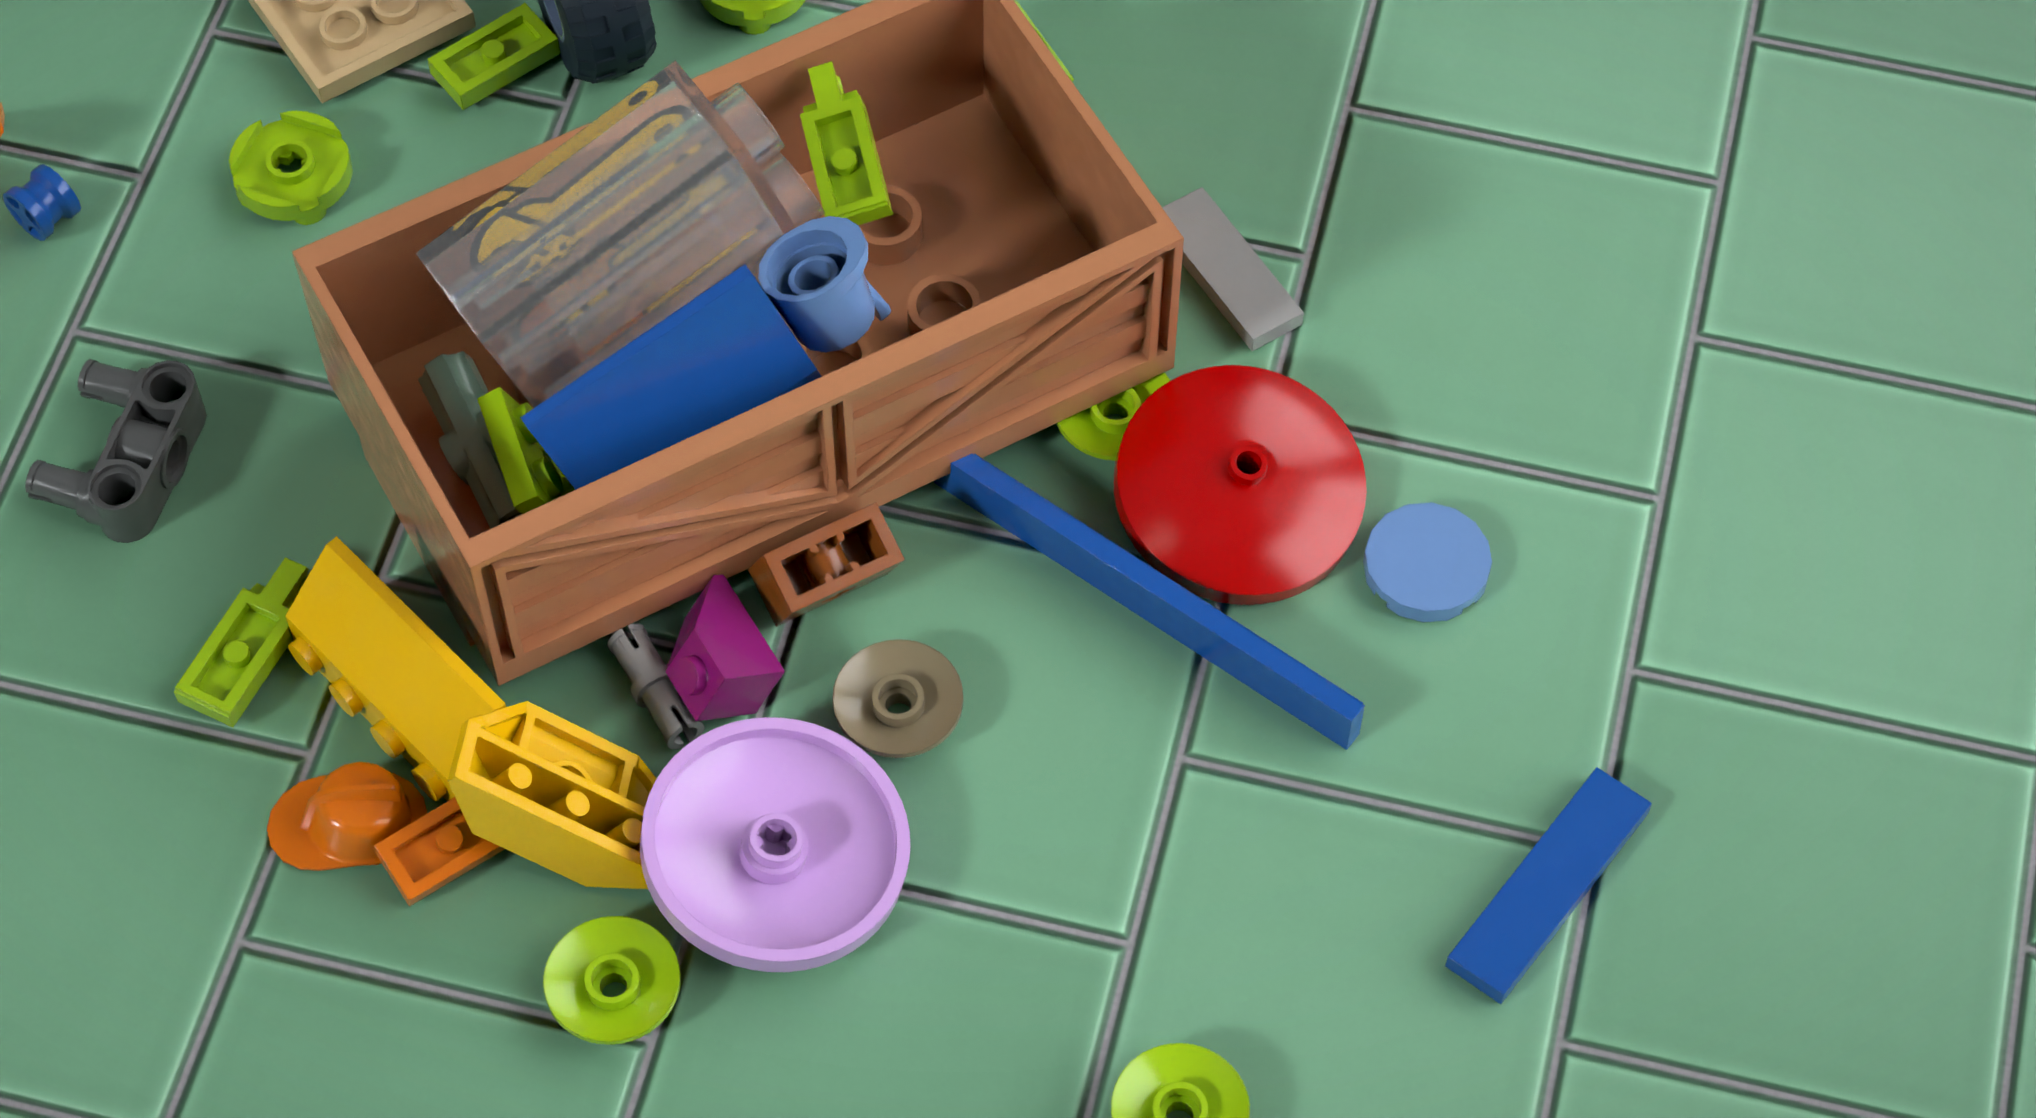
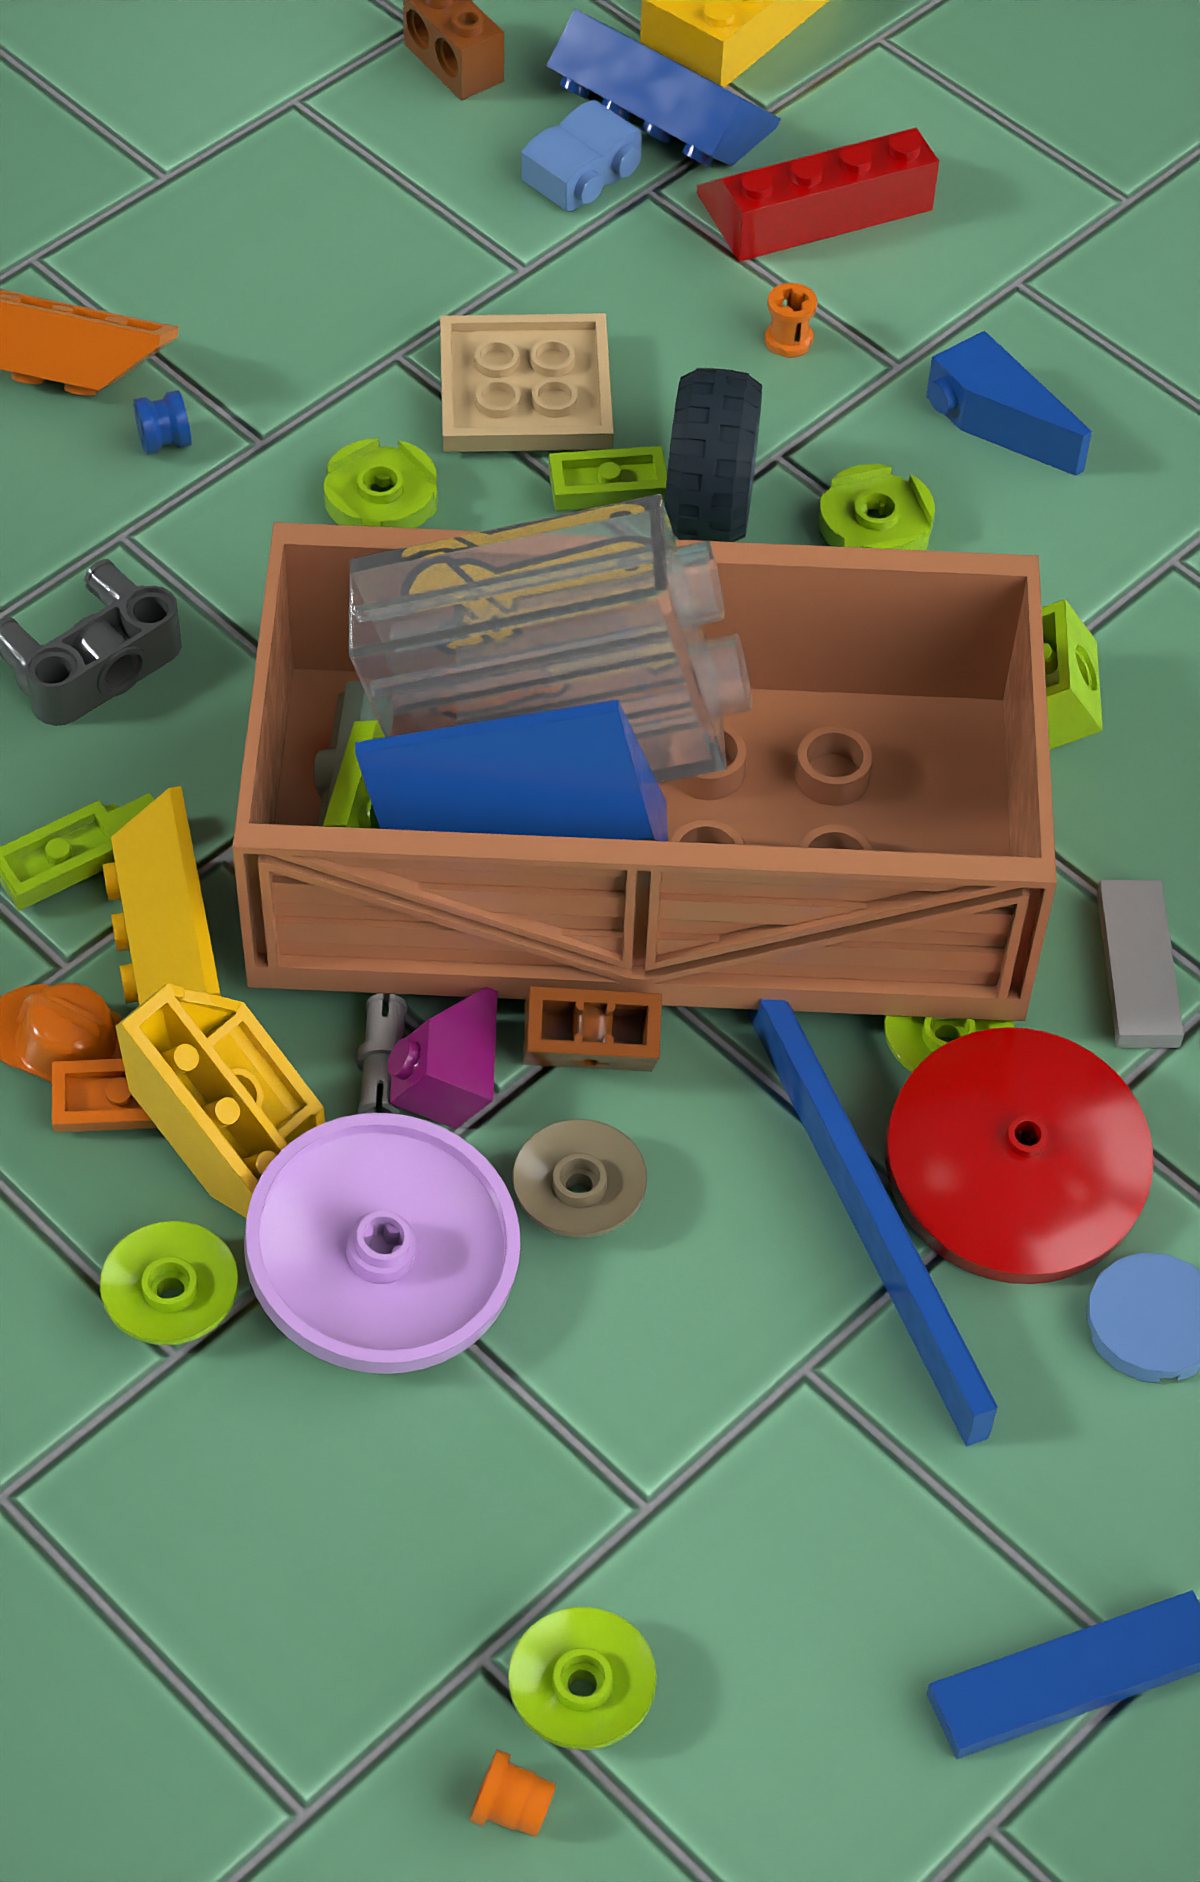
camera: 30 degrees right, 5 degrees down
medium blue hat [758,216,891,352] -> none
lime hinge [800,61,893,225] -> none

